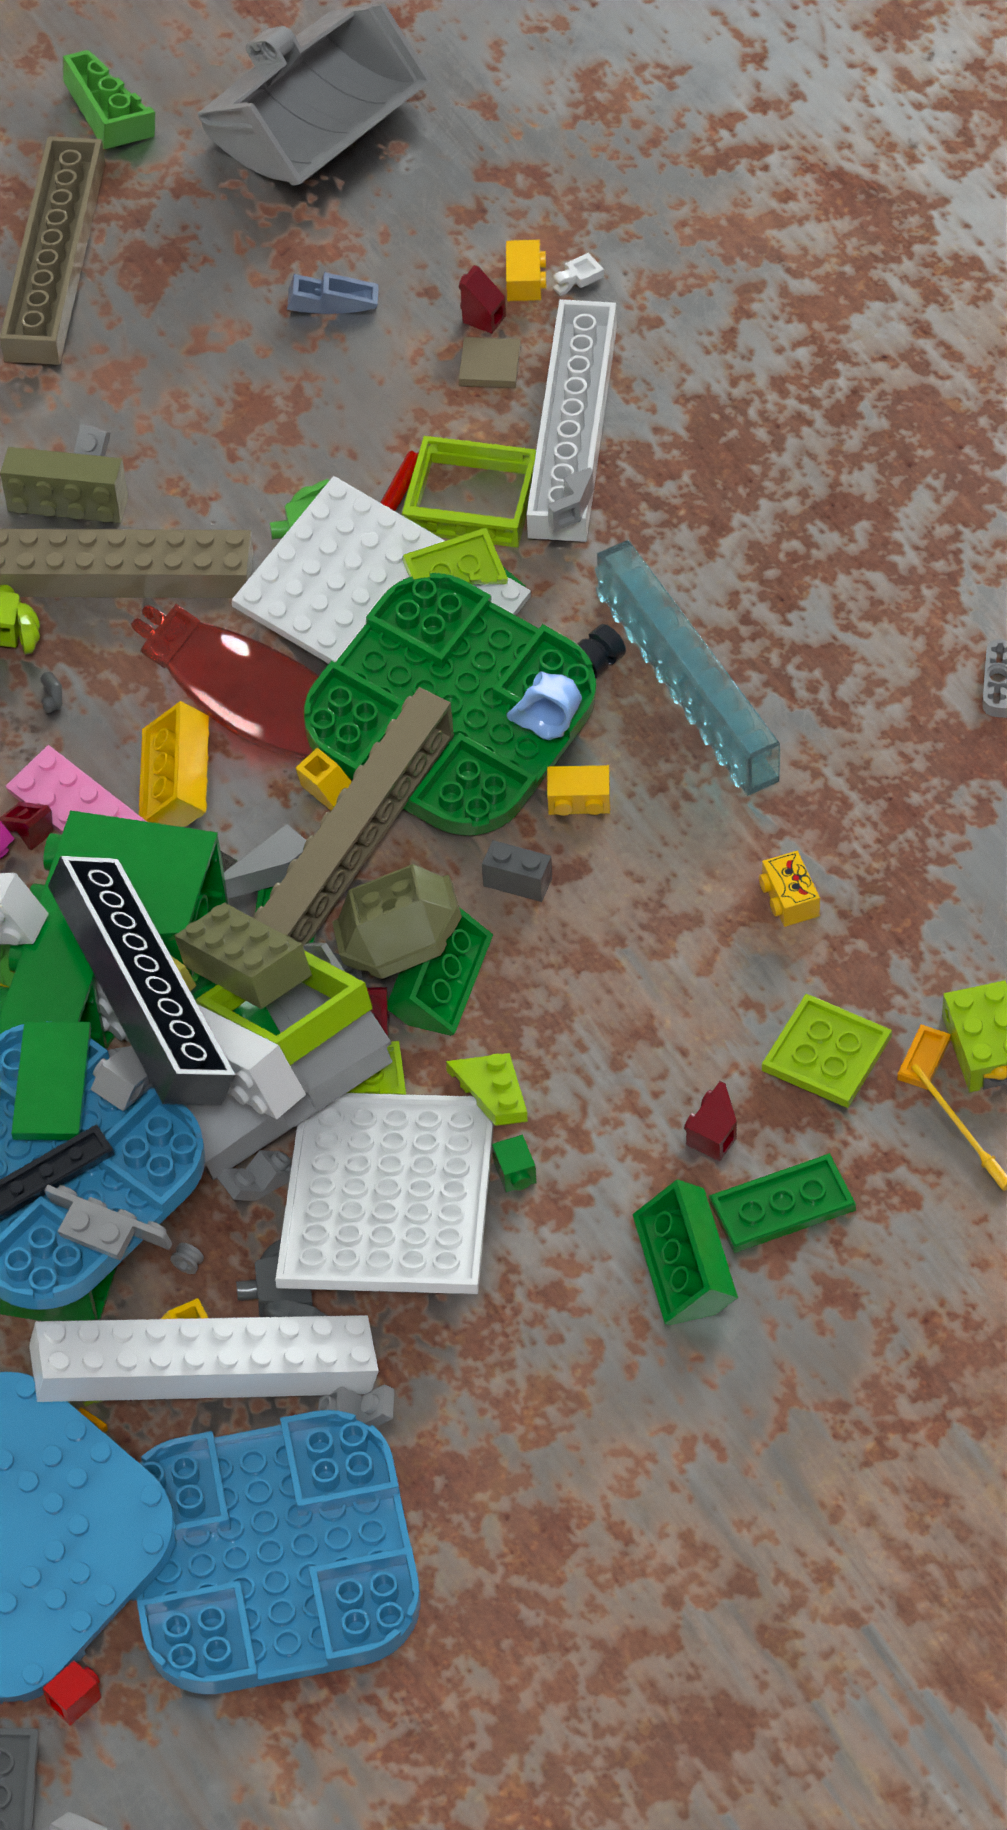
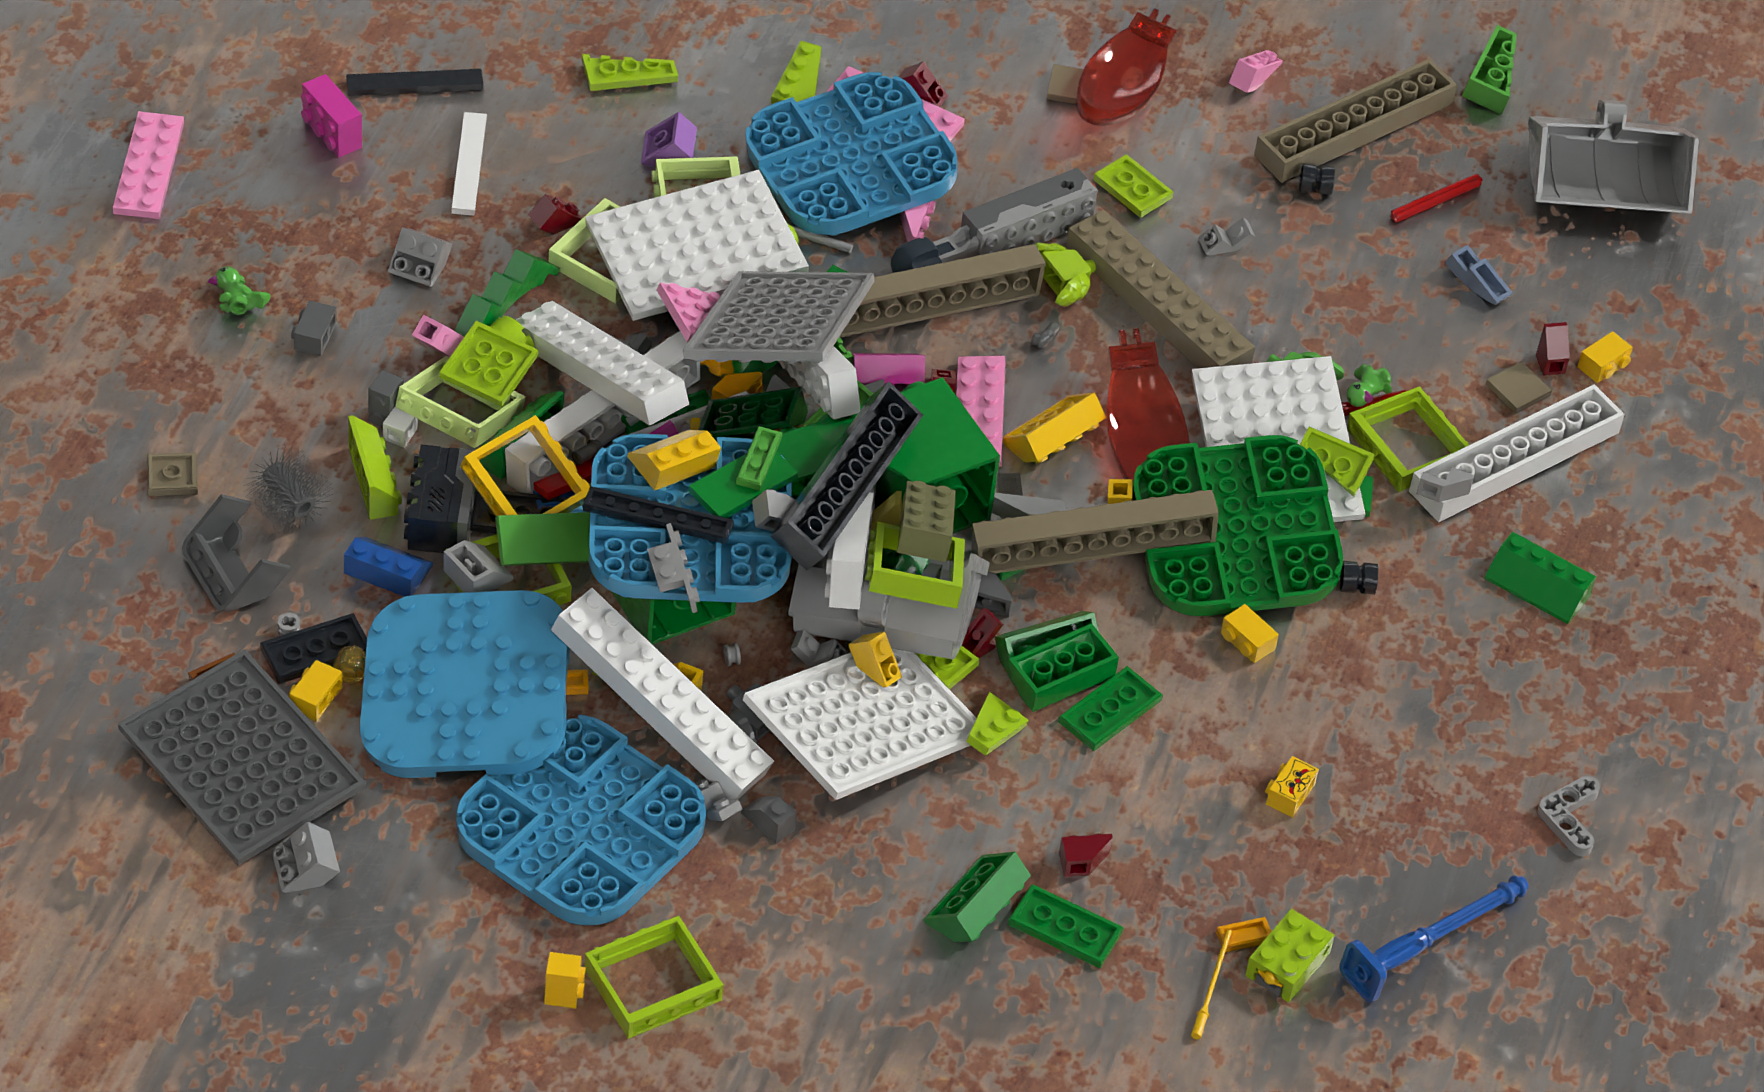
camera: 40 degrees right, 5 degrees down
olive brick [0,447,128,523] -> none
red brick [43,1661,101,1726] -> none
olive piece [332,864,462,979] -> none
dark grey brick [482,840,552,902] -> none
green brick [492,1134,537,1192] -> none
light blue piece [506,671,582,740] -> none
white plate [553,253,604,295] -> none
clear light blue brick [595,540,780,796] -> none
lime plate [762,993,892,1108] -> none
none -> yellow brick [544,952,586,1008]
none -> lime window [584,916,724,1039]
none -> bright green tile [736,426,782,491]
none -> dark grey slope [741,796,797,844]
none -> yellow slope [848,631,902,688]
none -> green slope [1008,623,1119,712]
none -> green tile [1058,666,1163,751]
none -> black wheel [1299,163,1335,195]
none -> bright green animal [1347,364,1392,407]
none -> red axle [1390,174,1483,223]
none -> green slope [1484,531,1597,624]

